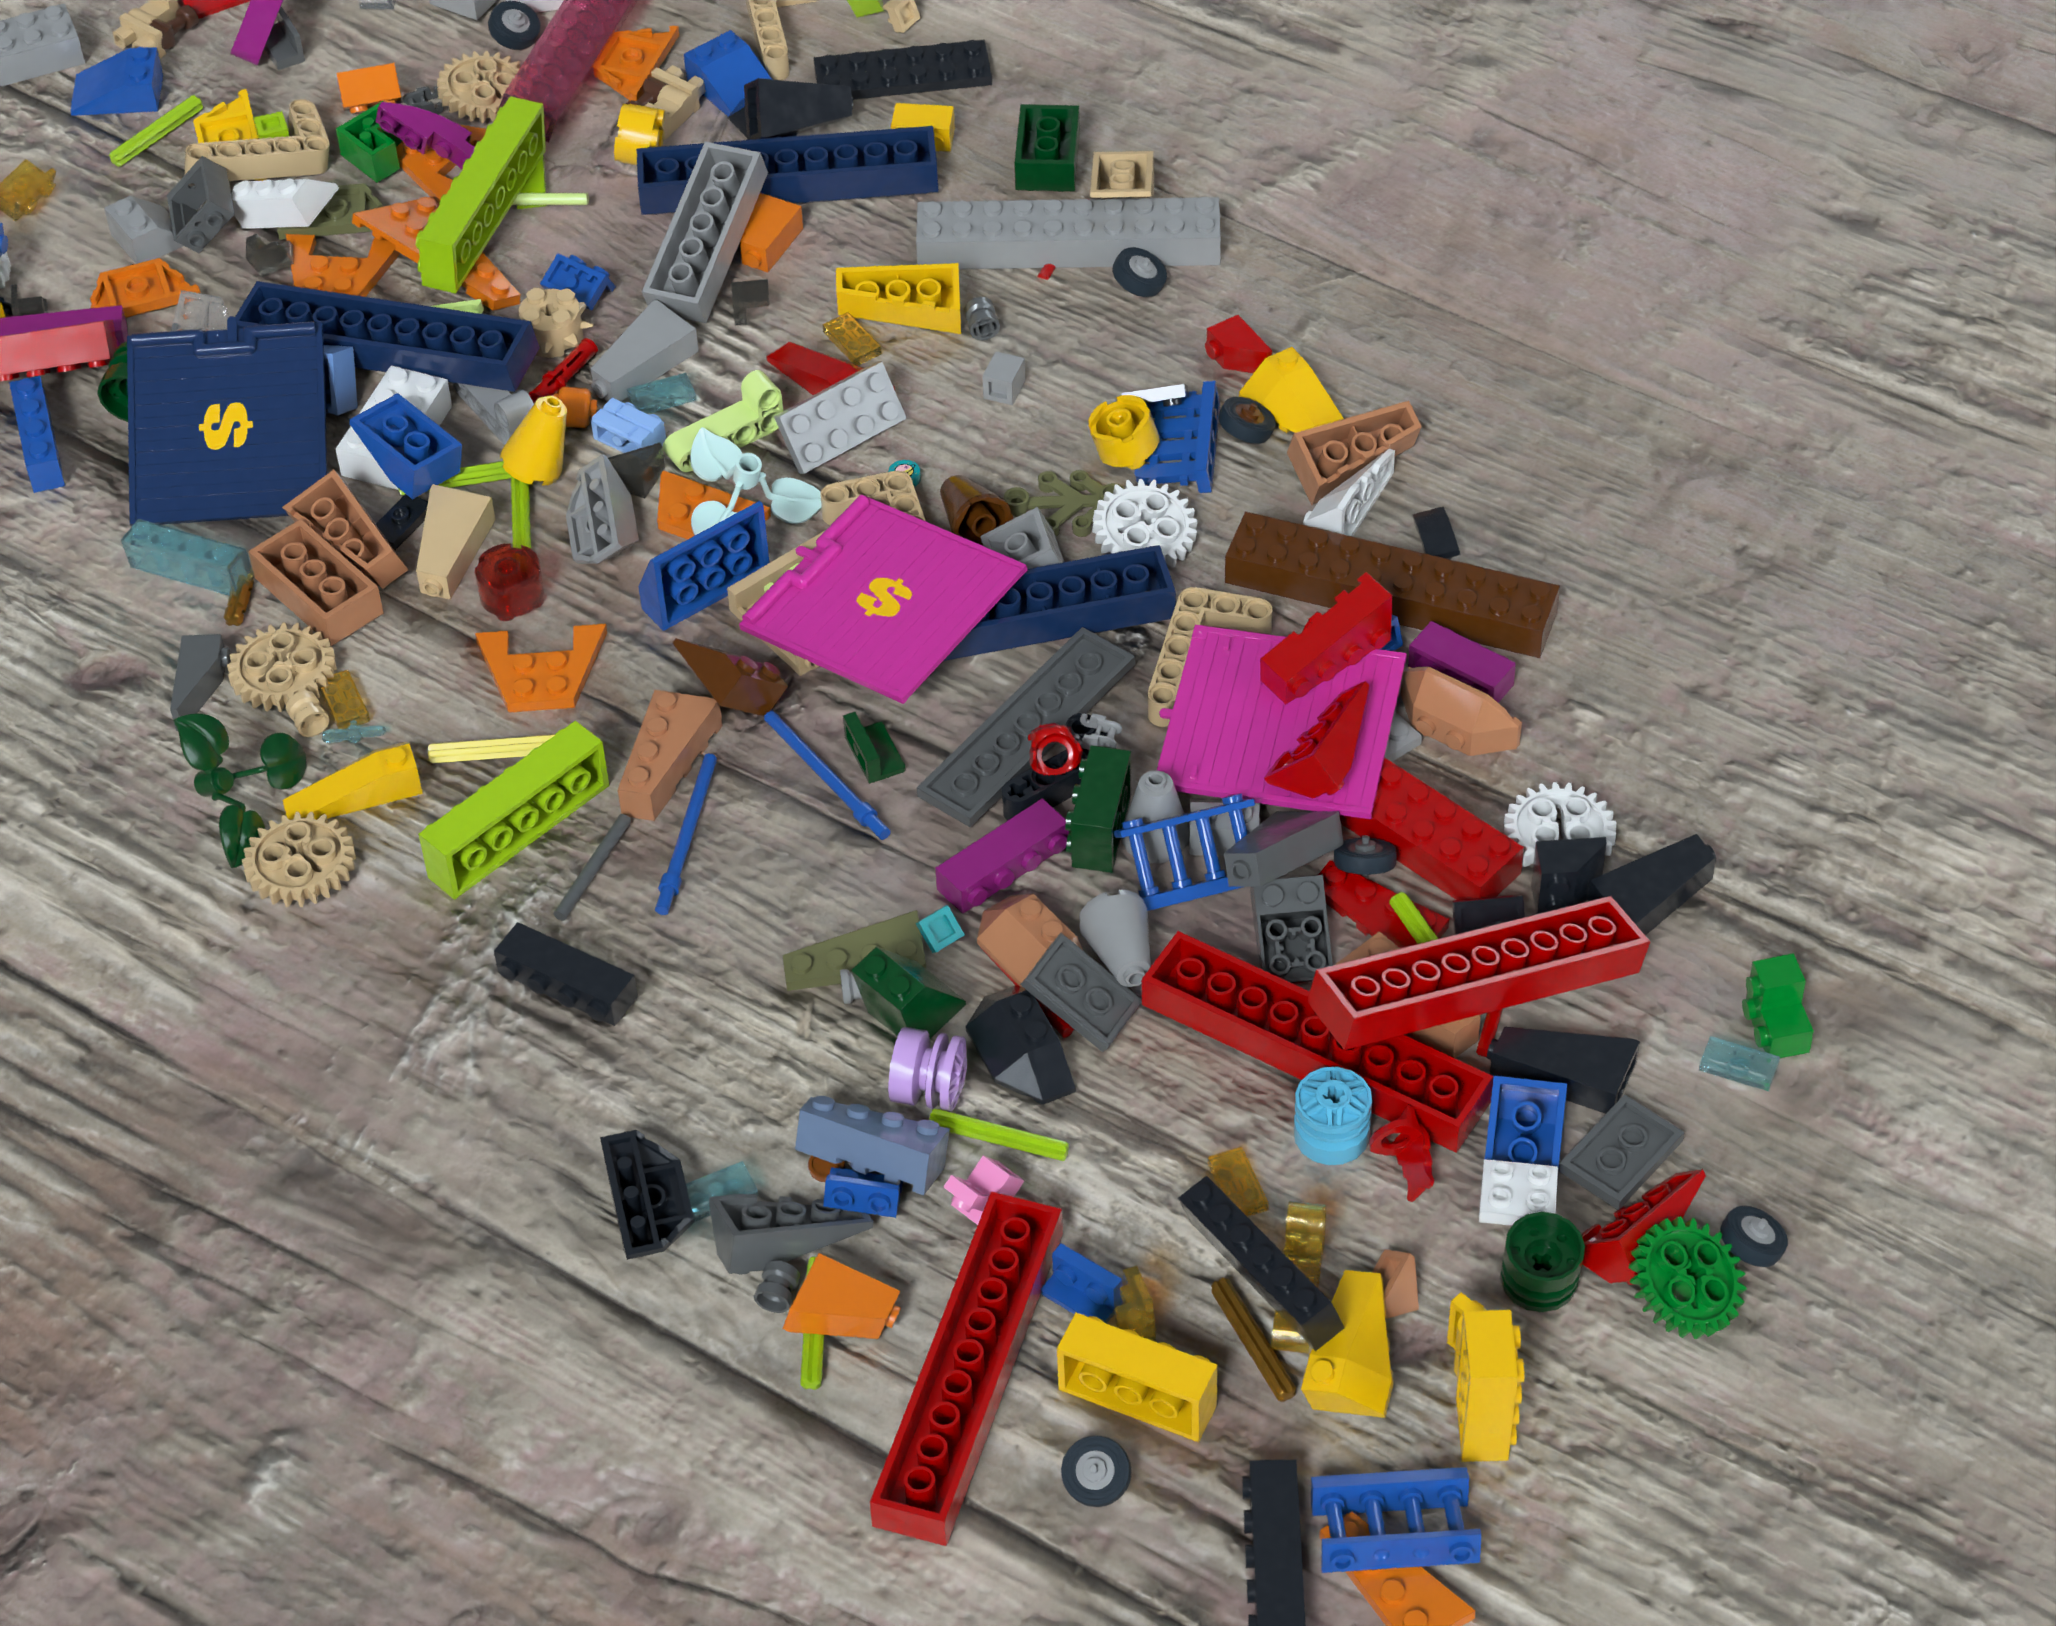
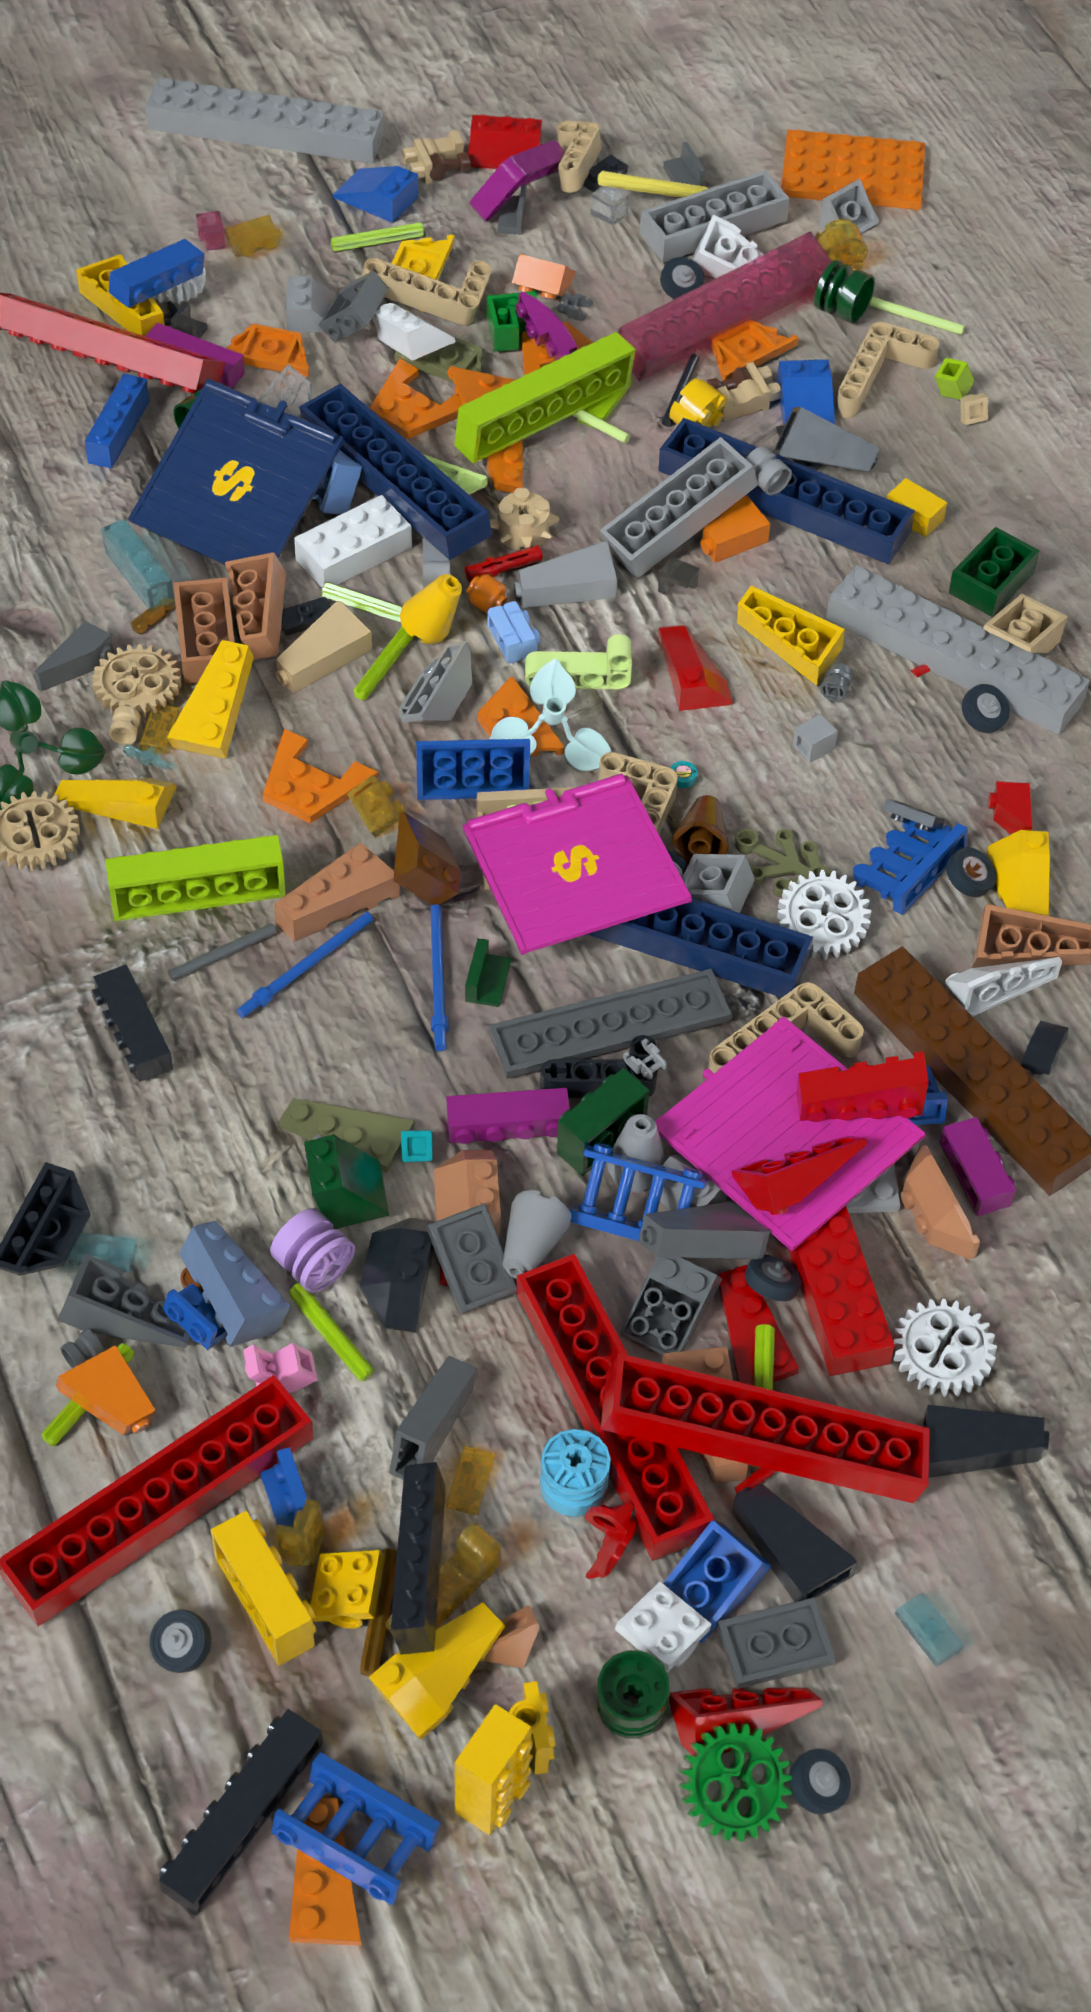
camera: 30 degrees right, 5 degrees up
clear smoke panel [246,234,294,278] -> none
lime panel [253,111,289,139] -> none
blue slope [349,393,462,499] -> none
light yellow axle [428,732,593,764] -> none
tan gear [437,51,532,123] -> none
clear red brick [474,544,544,621] -> none
blue bracket [540,253,616,311] -> none
clear smoke slope [608,443,665,498] -> none
clear light blue plate [627,373,696,414] -> none
light grey plate [774,361,906,474] -> none
black plate [813,39,992,100] -> none
clear yellow tile [822,312,882,366] -> none
red hair [1028,722,1082,775] -> none
yellow brick [1088,395,1160,470] -> none
black plate [1452,894,1525,935] -> none
black slope [1531,837,1607,914] -> none
green brick [1742,953,1814,1061] -> none
none -> yellow wedge [167,640,254,759]
none -> yellow plate [310,1550,385,1629]
none -> clear yellow bracket [347,774,407,838]
none -> dark grey slope [389,1355,477,1480]
none -> black bar [661,354,700,427]
none -> light grey wheel [746,446,792,495]

